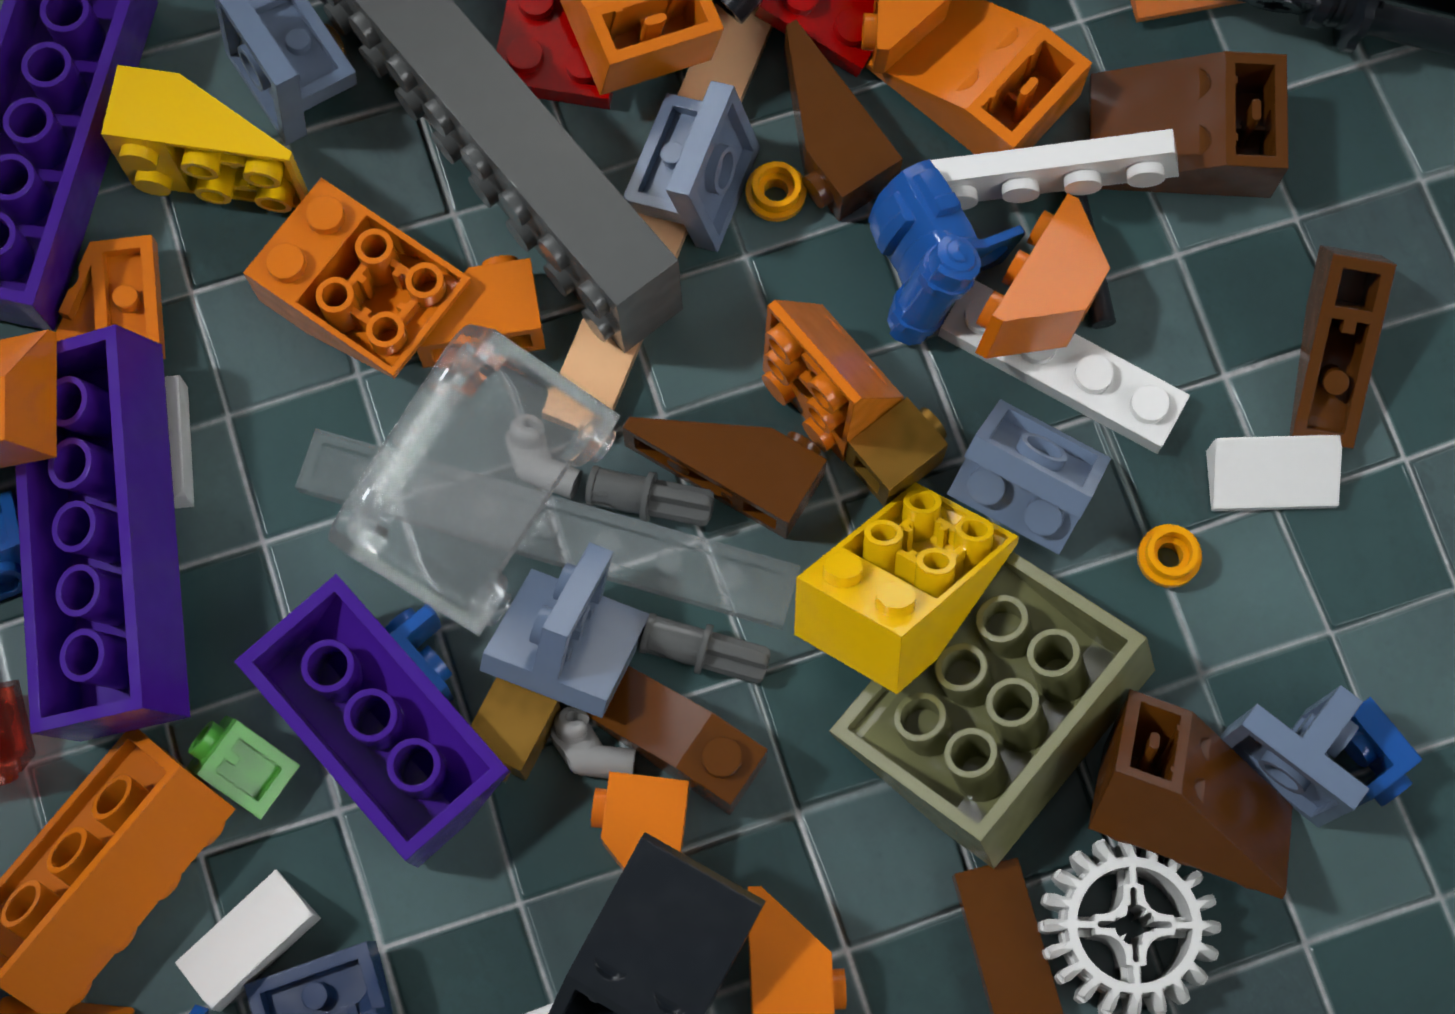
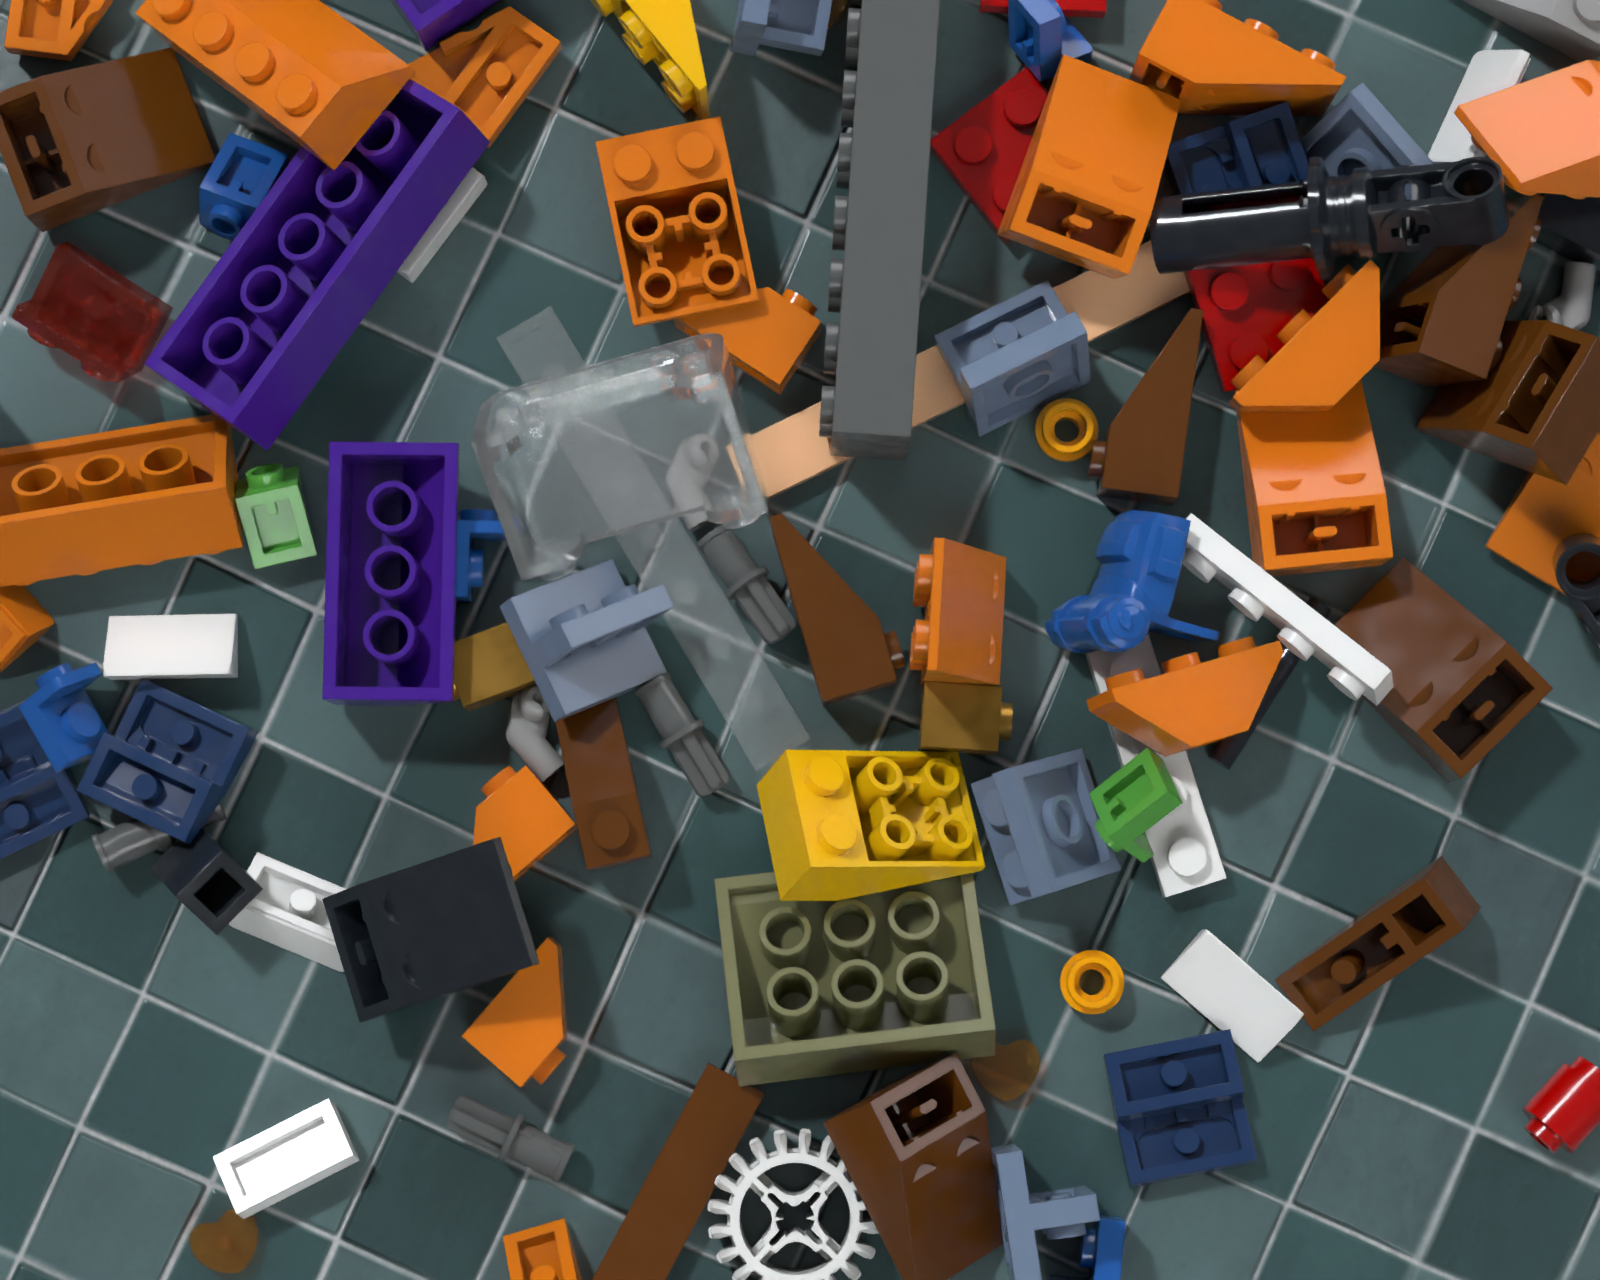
camera: 45 degrees right, 10 degrees up
none -> clear orange piece [972,1039,1040,1101]
none -> bright green bracket [1089,747,1183,863]
none -> dark blue slope [1103,1029,1257,1188]

